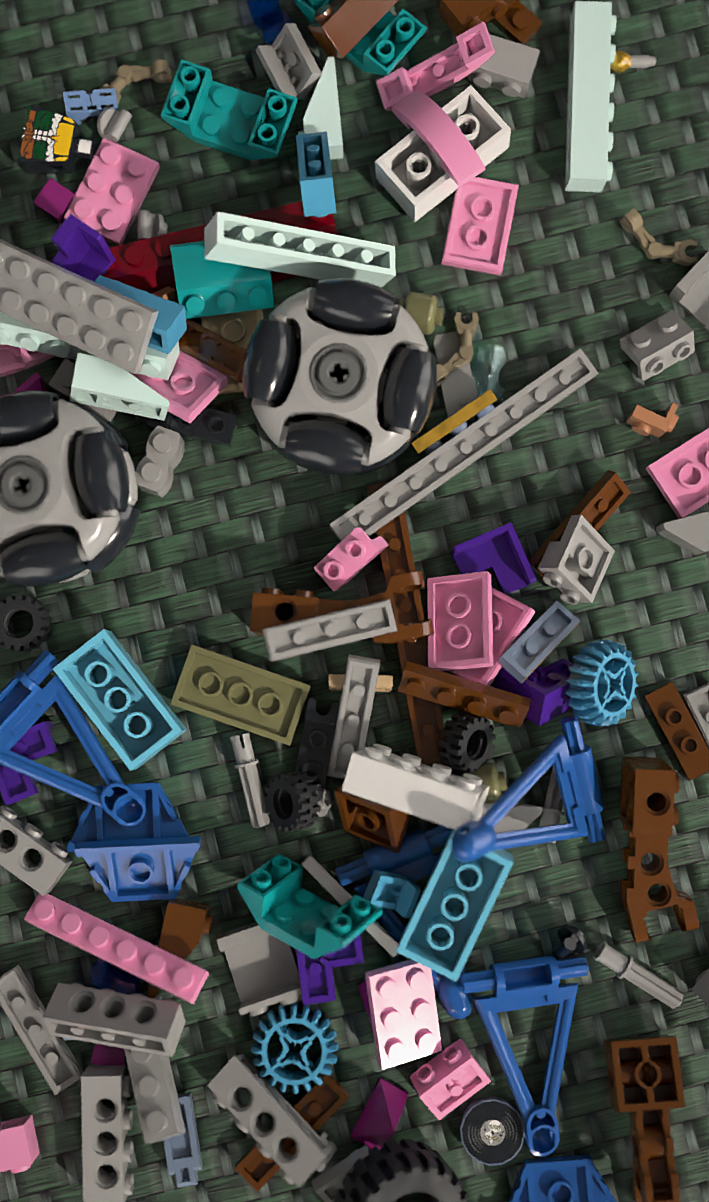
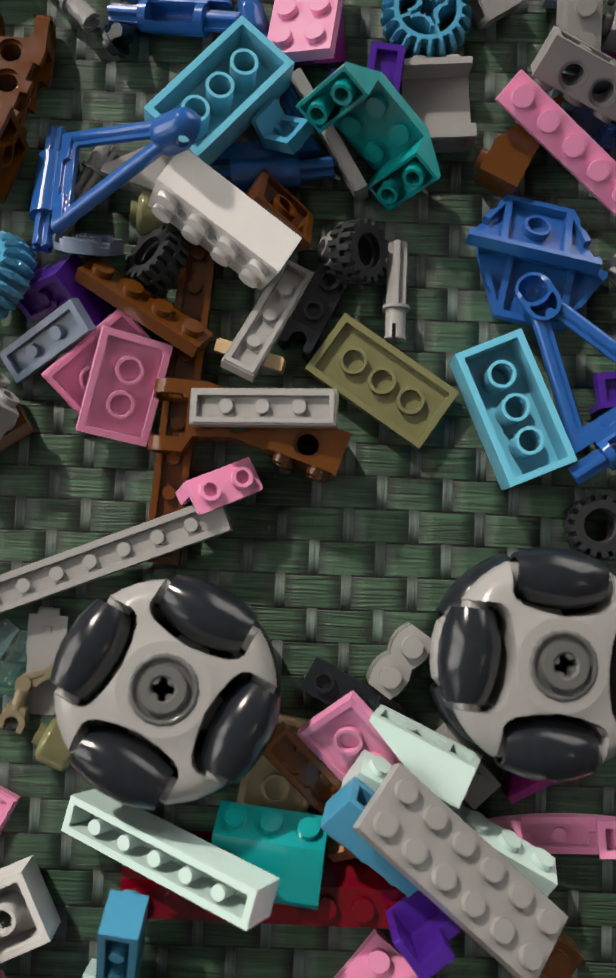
camera: 165 degrees left, 0 degrees up
light grey plate [138,210,167,241] -> none
pearl gold plate [412,389,497,454] -> none
dark purple panel [450,523,537,595] -> none
none -> sand blue tile [52,232,124,256]

